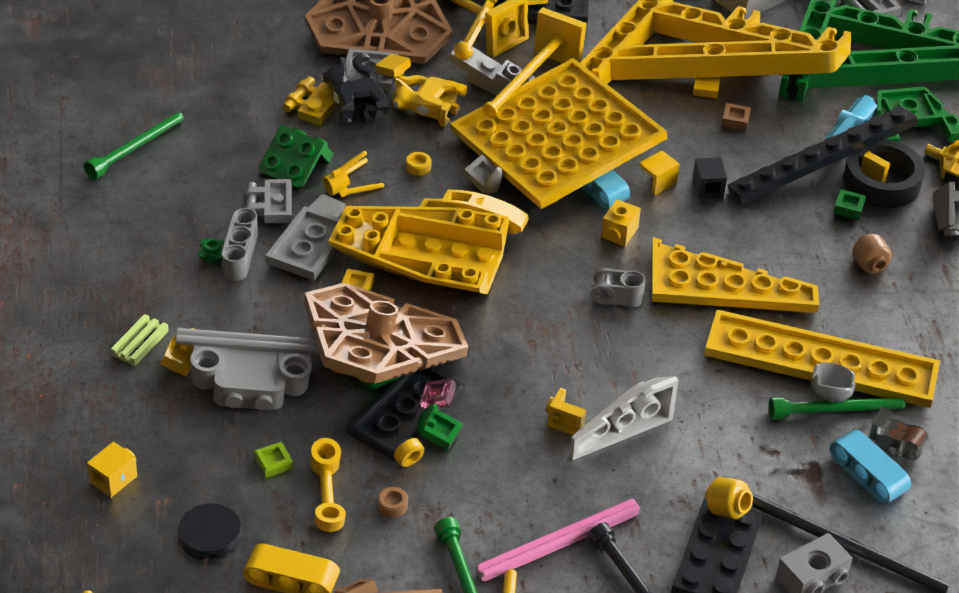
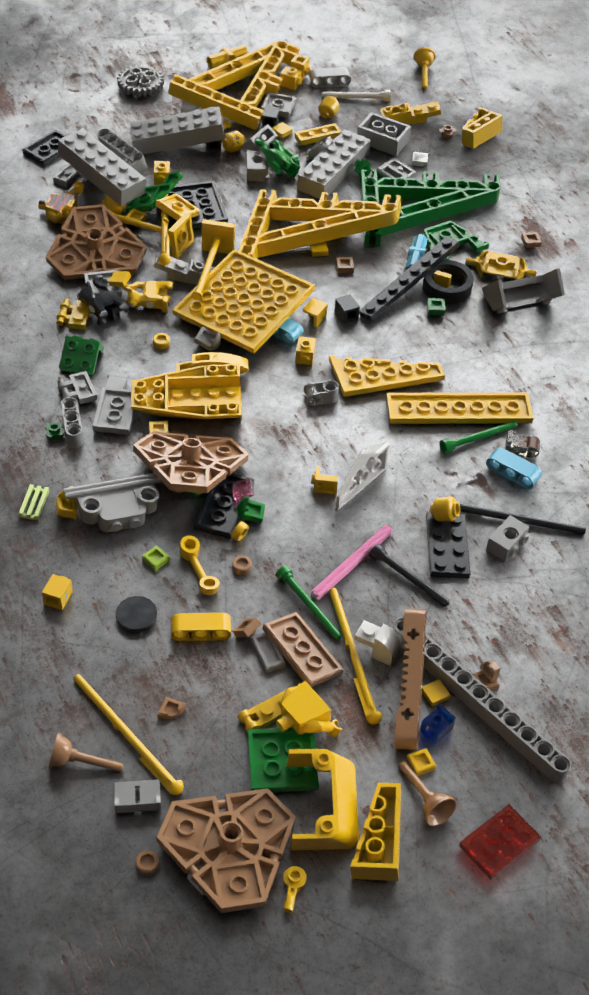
camera: 20 degrees left, 5 degrees up
yellow plant [322,151,384,198] -> none
light grey hair [811,362,855,403] -> none
medium nougat head [852,234,892,274] -> none

